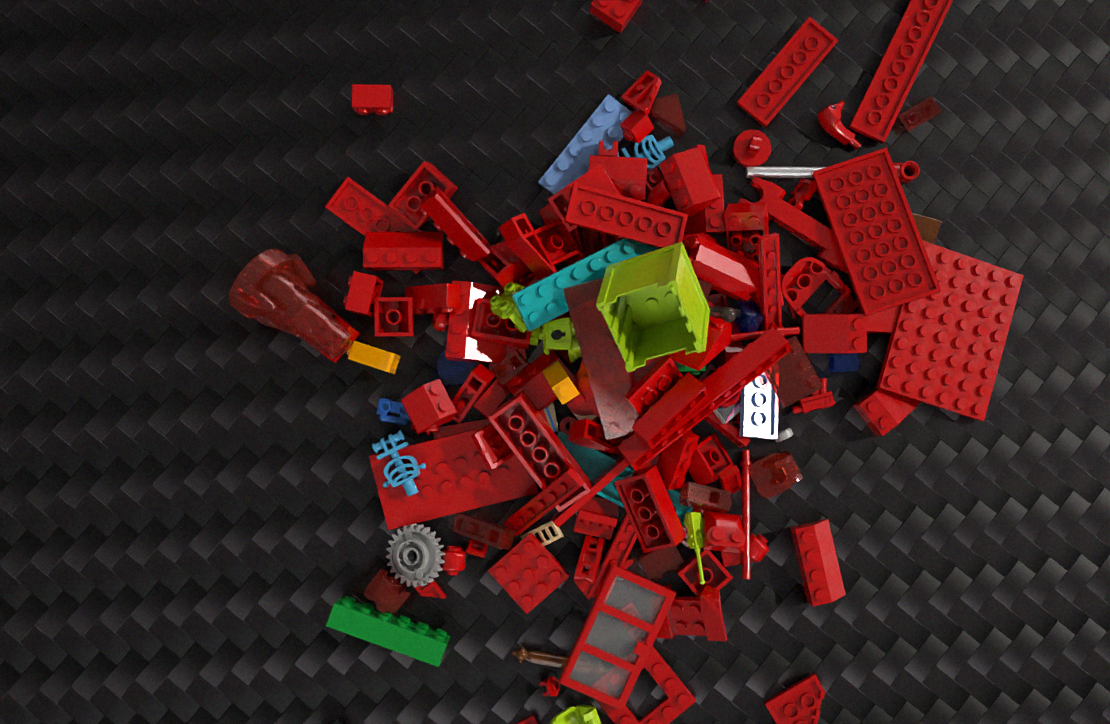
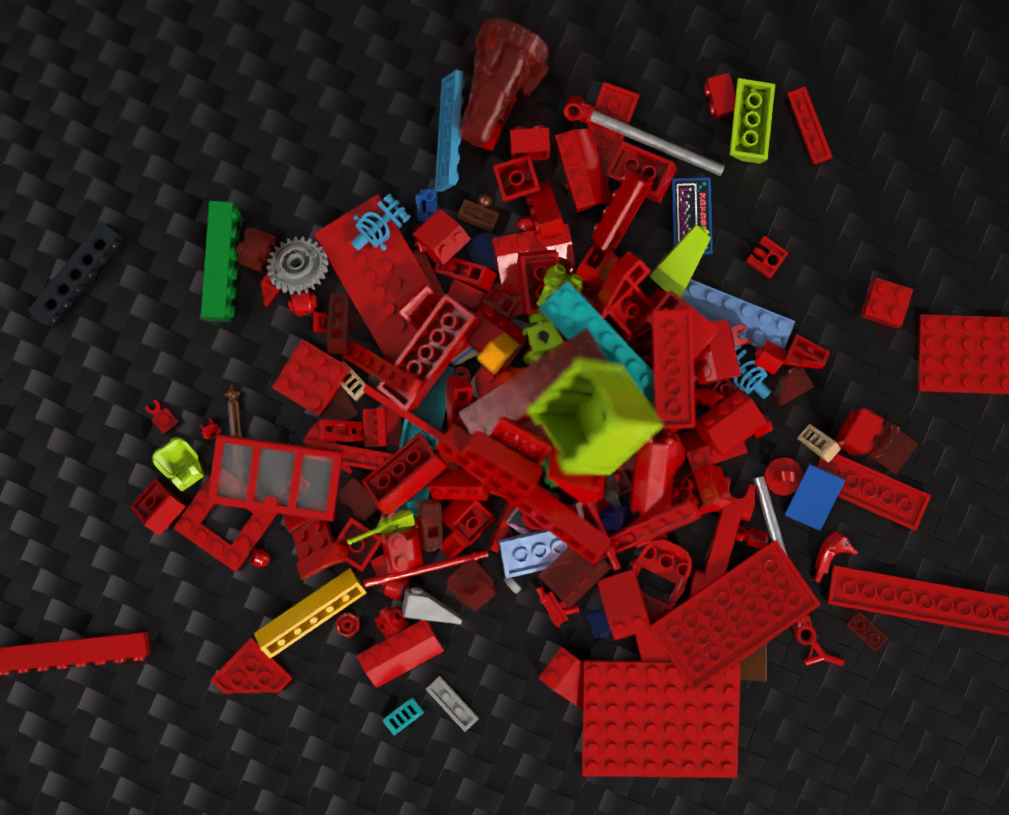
camera: 80 degrees right, 0 degrees up
light orange slope [347,341,401,374] -> none
none -> red plate [250,549,270,568]
none -> yellow brick [254,568,366,658]
none -> clear red piece [322,386,359,421]
none -> red plate [336,613,360,637]
none -> red brick [374,605,409,639]
none -> teal slope [382,696,425,735]
none -> light grey slope [402,587,462,624]
none -> light grey tile [426,676,479,732]
none -> dark azure plate [435,70,465,192]
none -> copper plate [457,193,500,232]
none -> flat silver piece [564,95,725,176]
none -> lime slope [648,225,711,298]
none -> tile [672,178,713,255]
none -> lime slope [730,78,775,164]
none -> red brick [746,236,788,279]
none -> blue tile [785,463,845,531]
none -> red plate [787,87,832,165]
none -> tan slope [797,424,840,462]
none -> red piece [804,639,844,666]
none -> red brick [834,408,884,455]
none -> clear red hinge [866,421,918,475]

